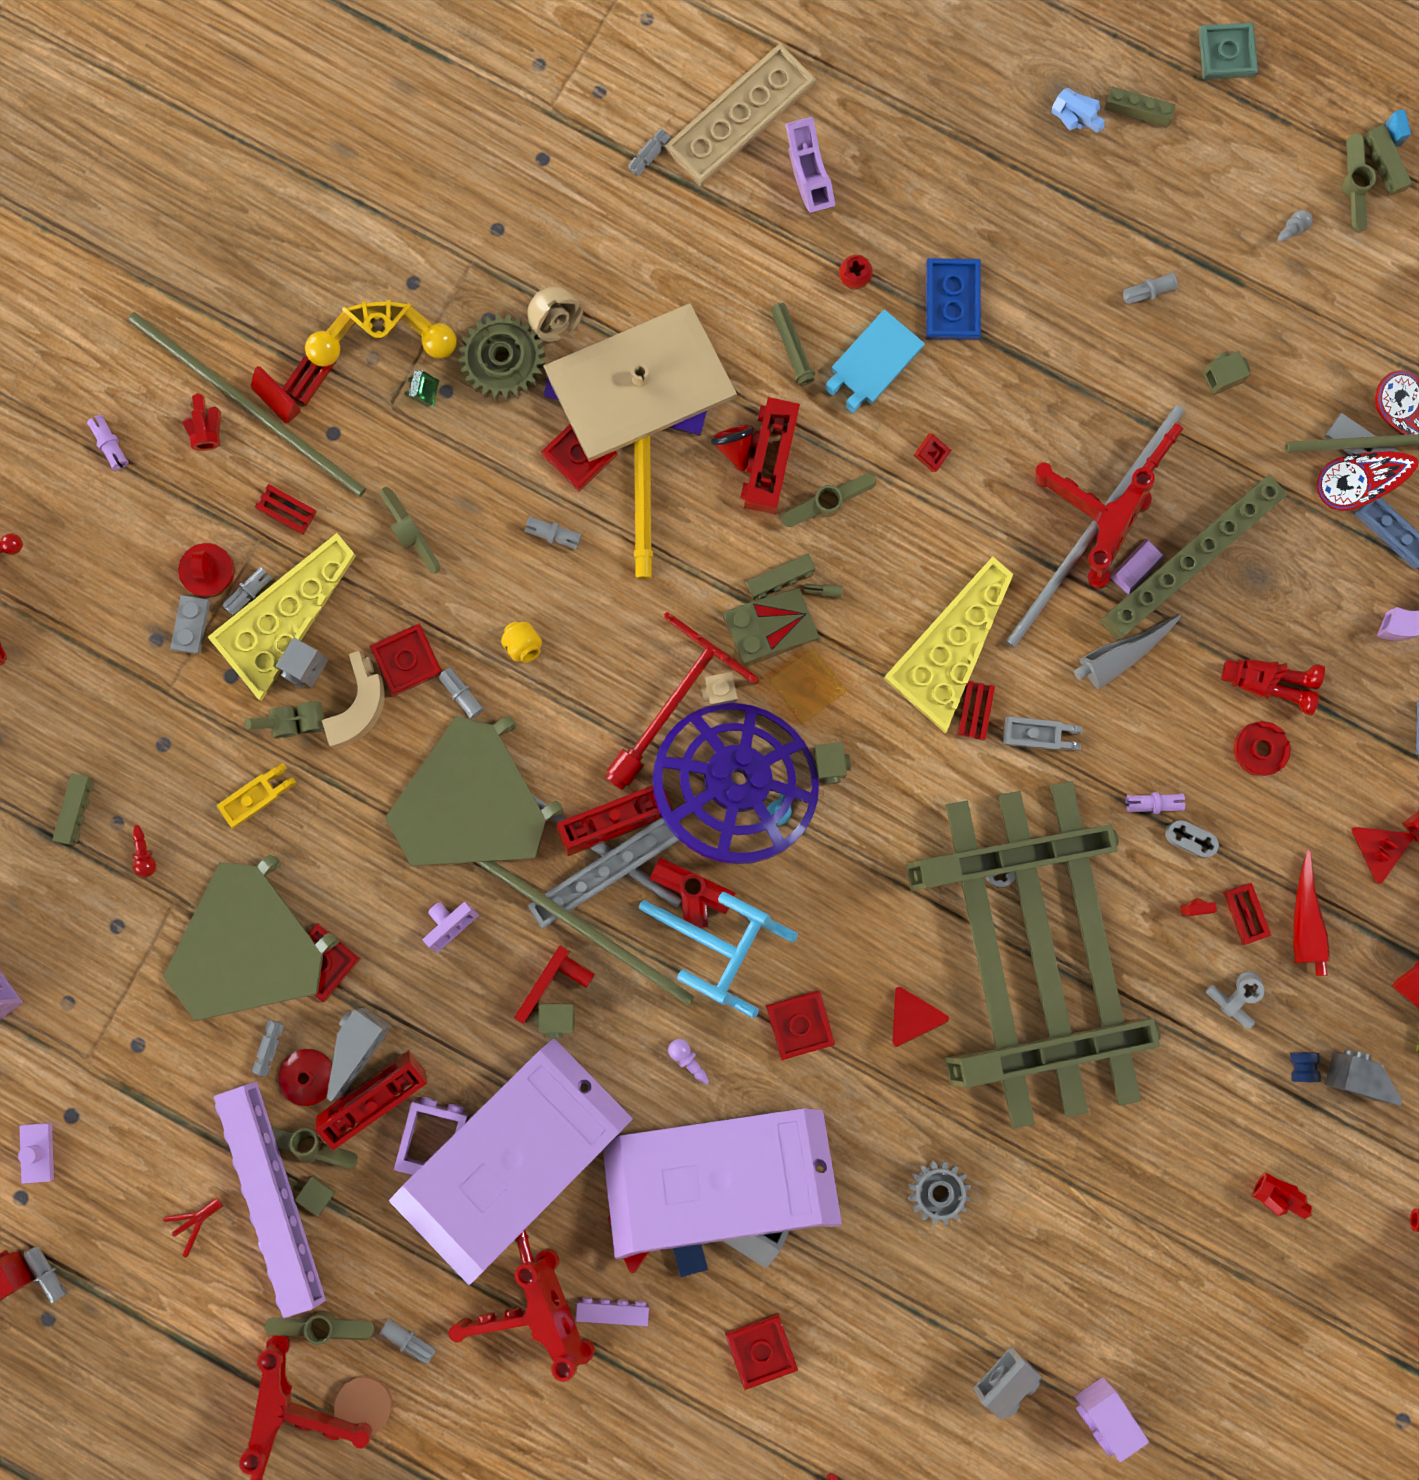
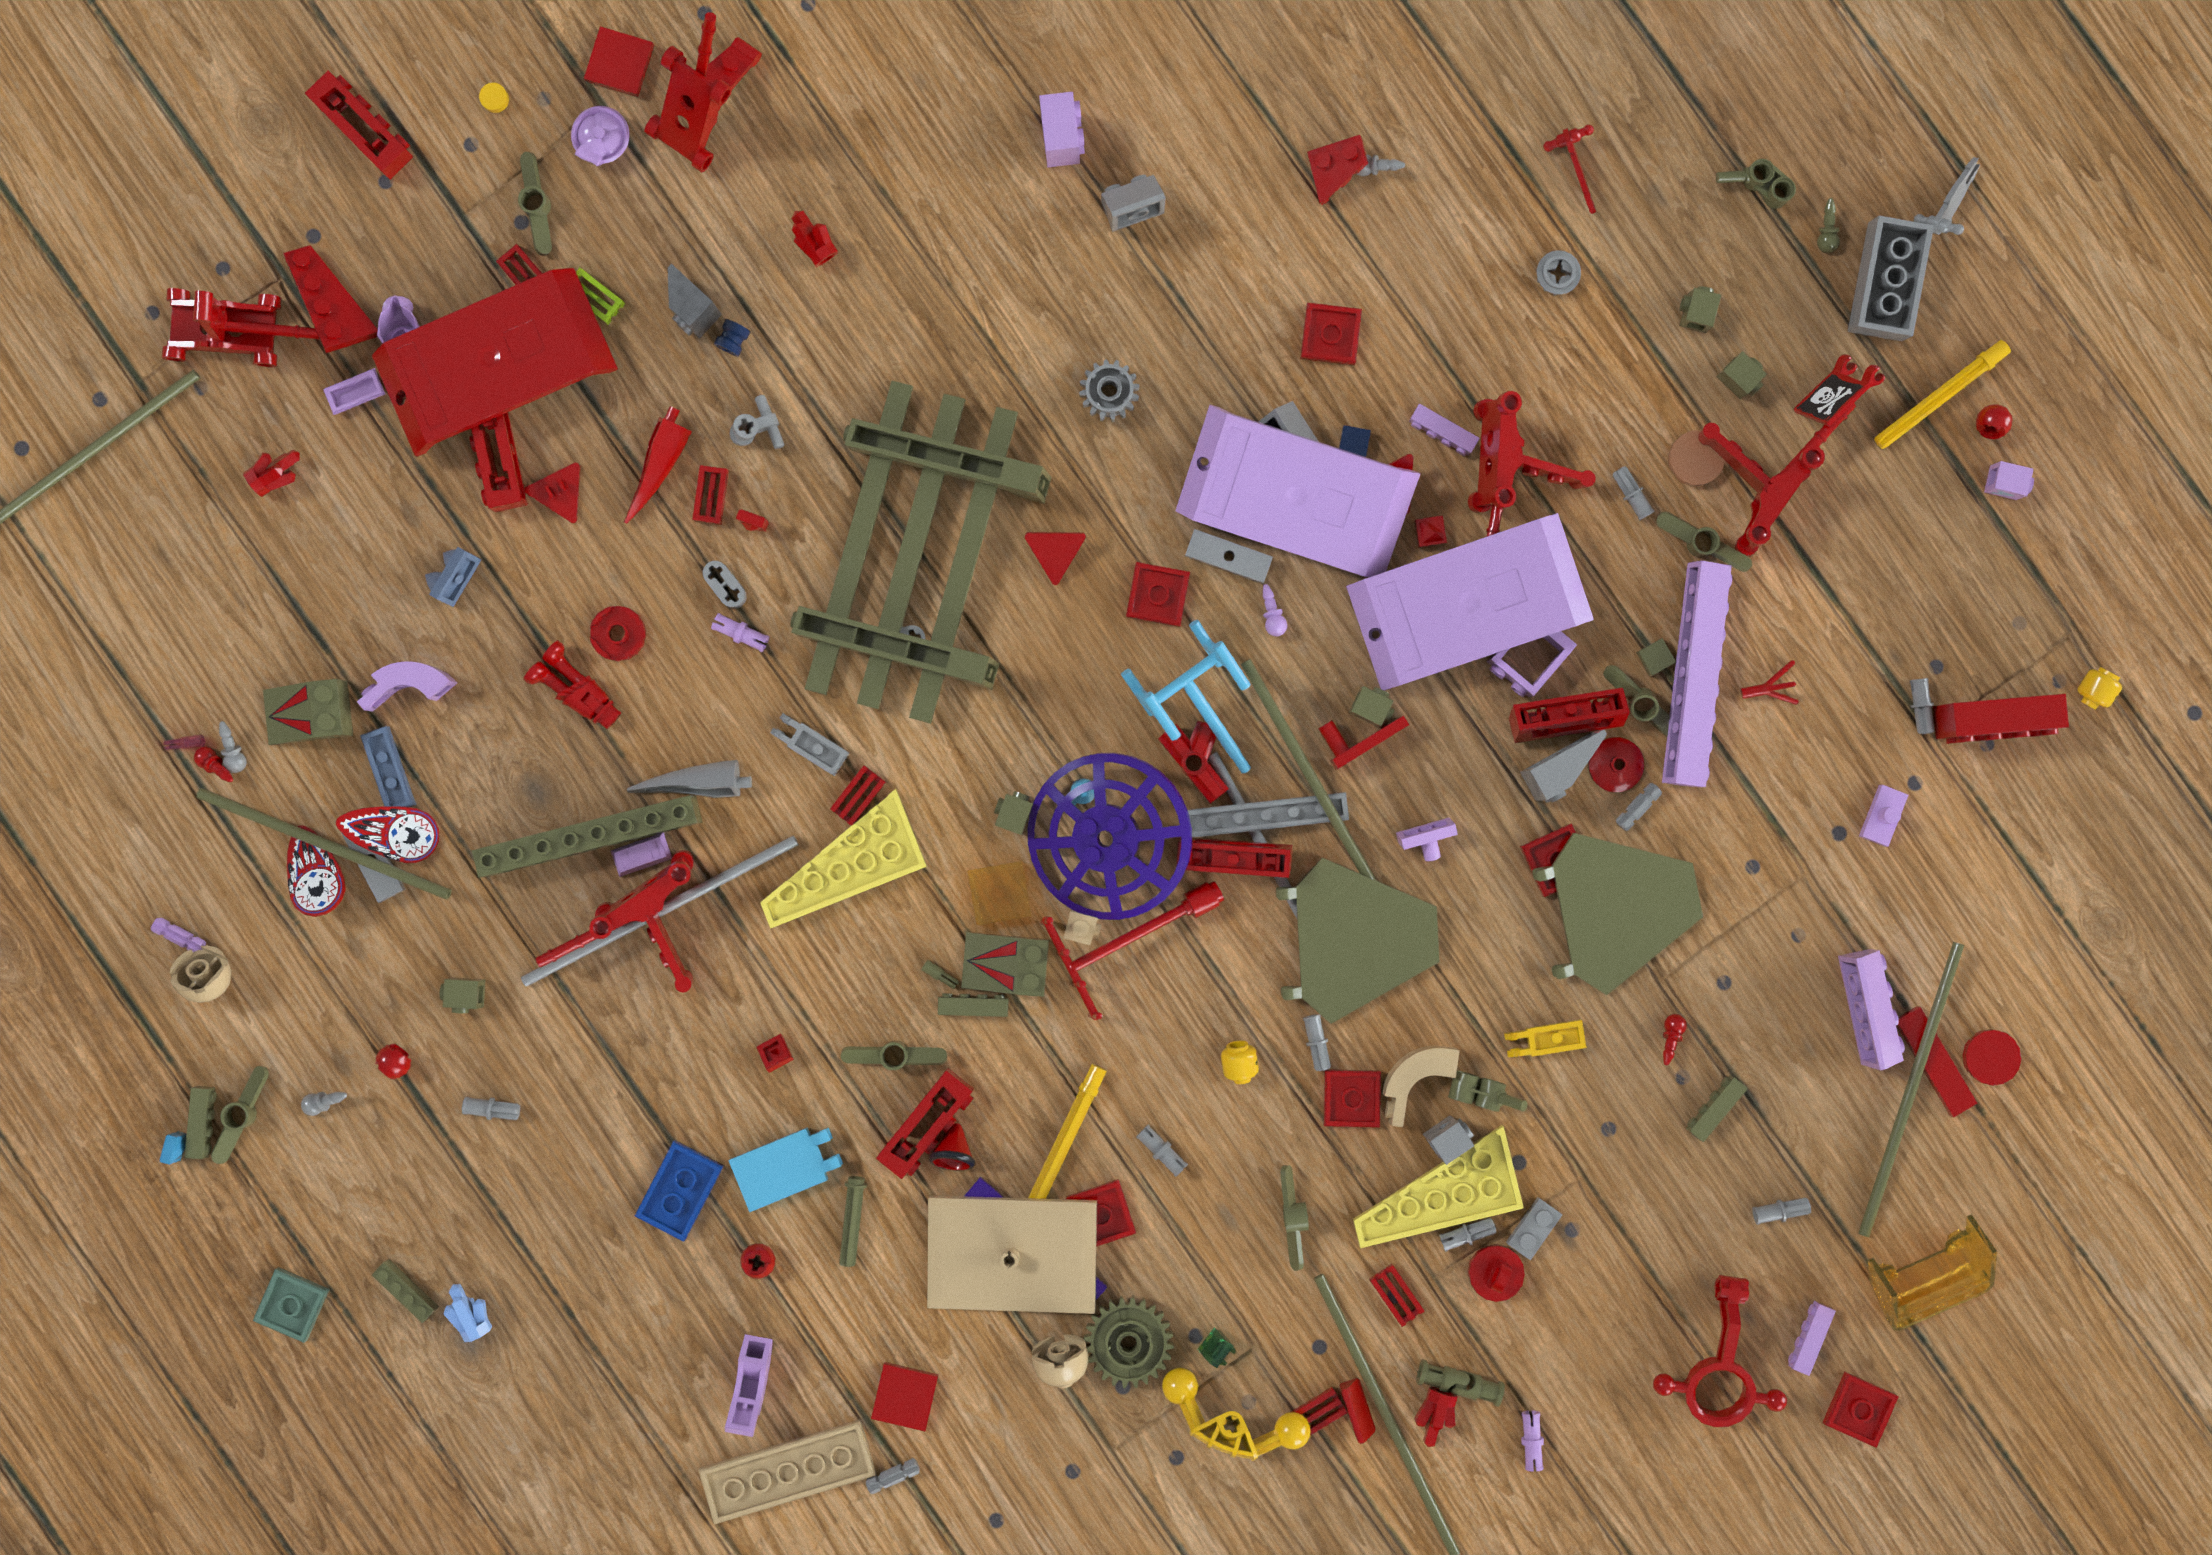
camera: 155 degrees left, 5 degrees up
none -> red piece [375,1044,411,1079]
none -> red tile [871,1362,939,1432]
none -> light grey tile [1185,529,1273,584]
none -> red tile [1414,515,1447,548]
none -> olive piece [1416,1359,1505,1407]

